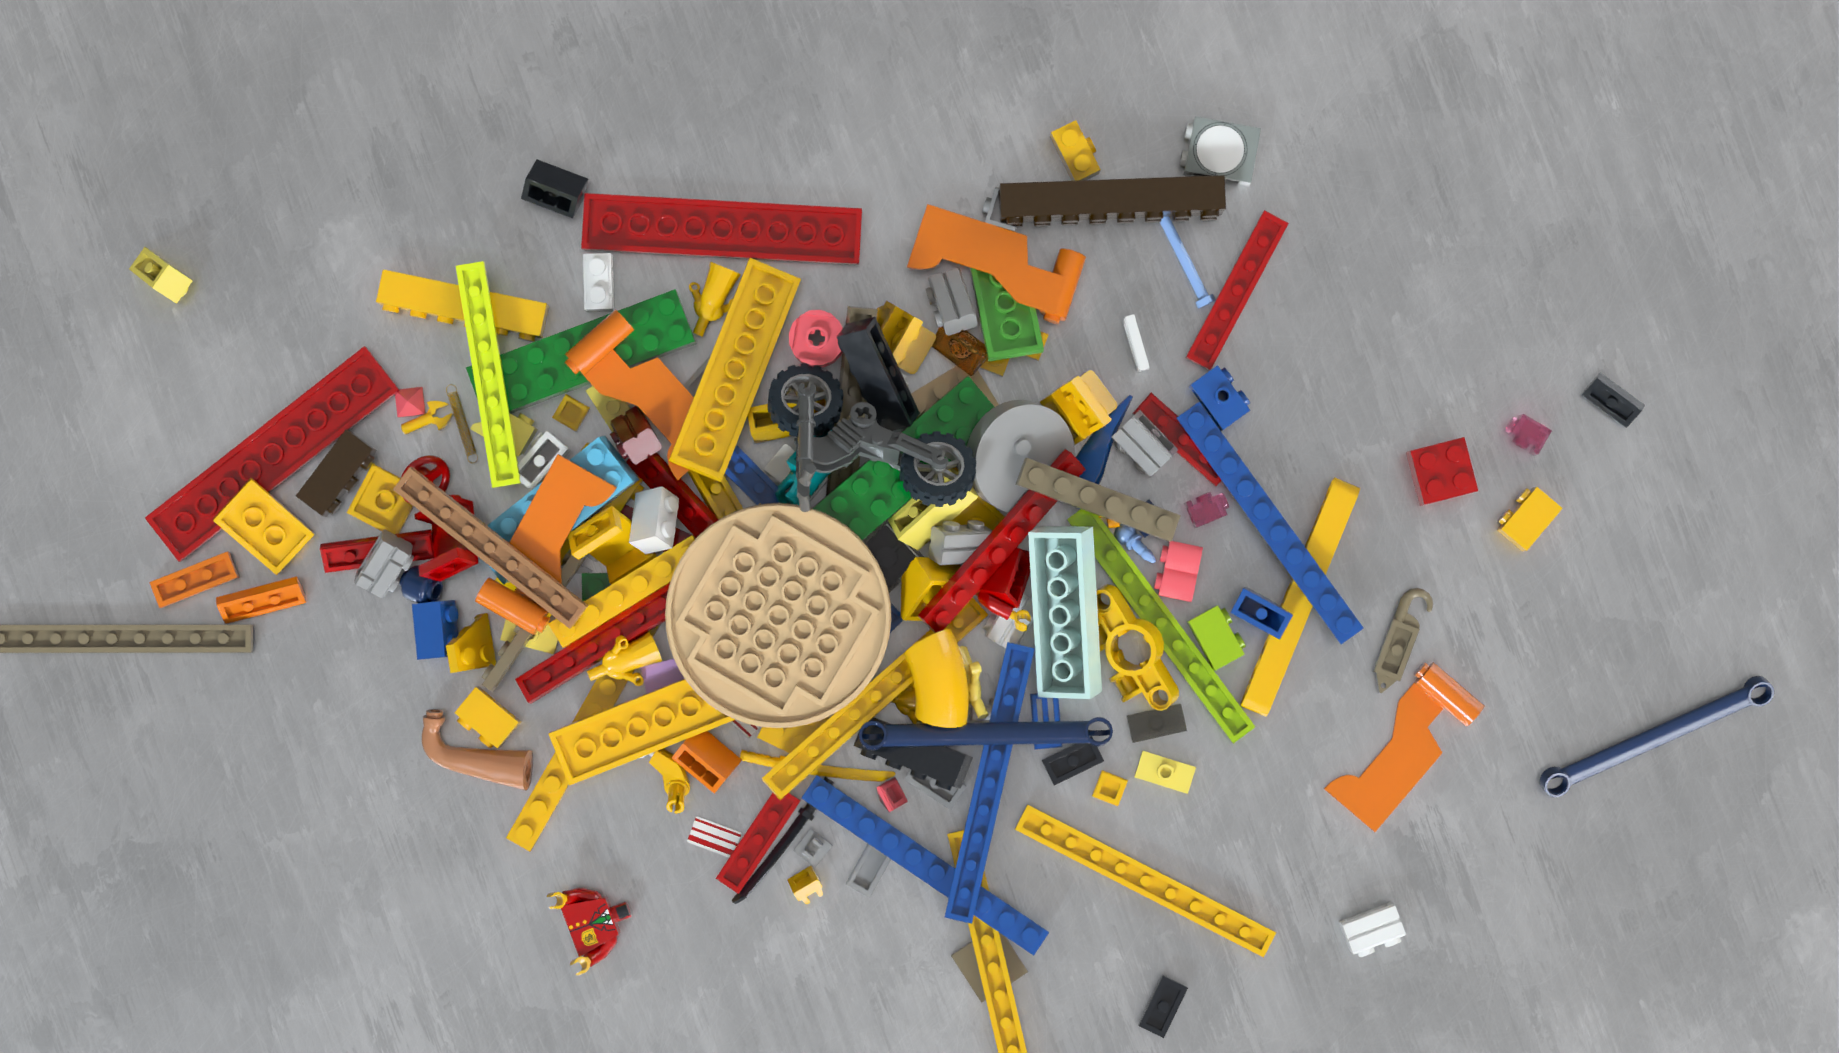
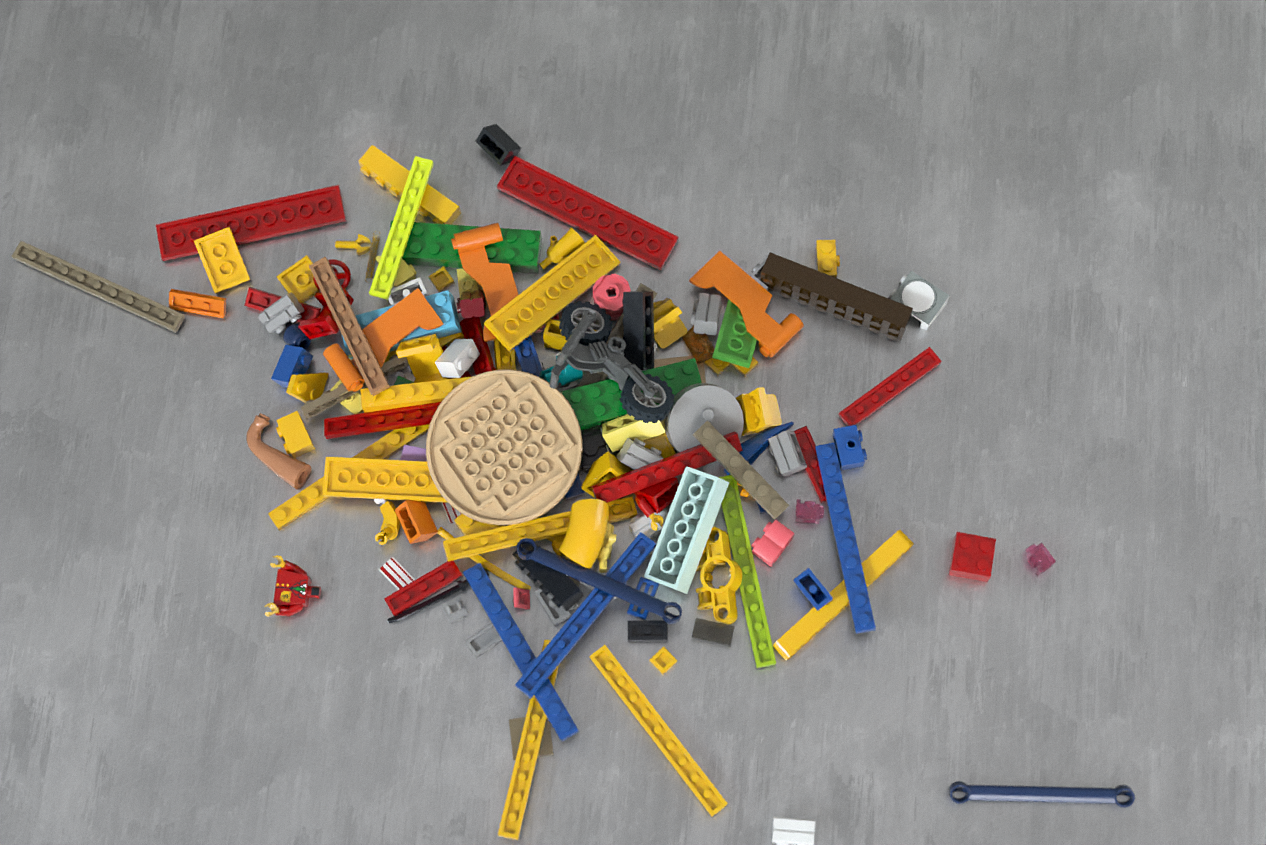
camera: 35 degrees right, 15 degrees down
light yellow slope [129,247,192,304] -> none
orange plate [149,551,240,608] -> none
dark brown brick [296,429,377,517] -> none
coral slope [395,387,426,418] -> none
white brick [583,253,615,312] -> none
yellow piece [586,631,662,686] -> none
yellow tile [787,866,823,904] -> none
light blue bar [1114,524,1156,563] -> none
white tile [1122,314,1150,372] -> none
light yellow plate [1134,750,1196,794] -> none
black plate [1138,975,1188,1038] -> none
light blue bar [1160,217,1216,309] -> none
lime brick [1186,605,1246,671] -> none
orange door [1324,662,1485,832] -> none
dark tan plate [1373,588,1433,693] -> none
yellow brick [1497,487,1563,551] -> none
black plate [1582,372,1645,428] -> none

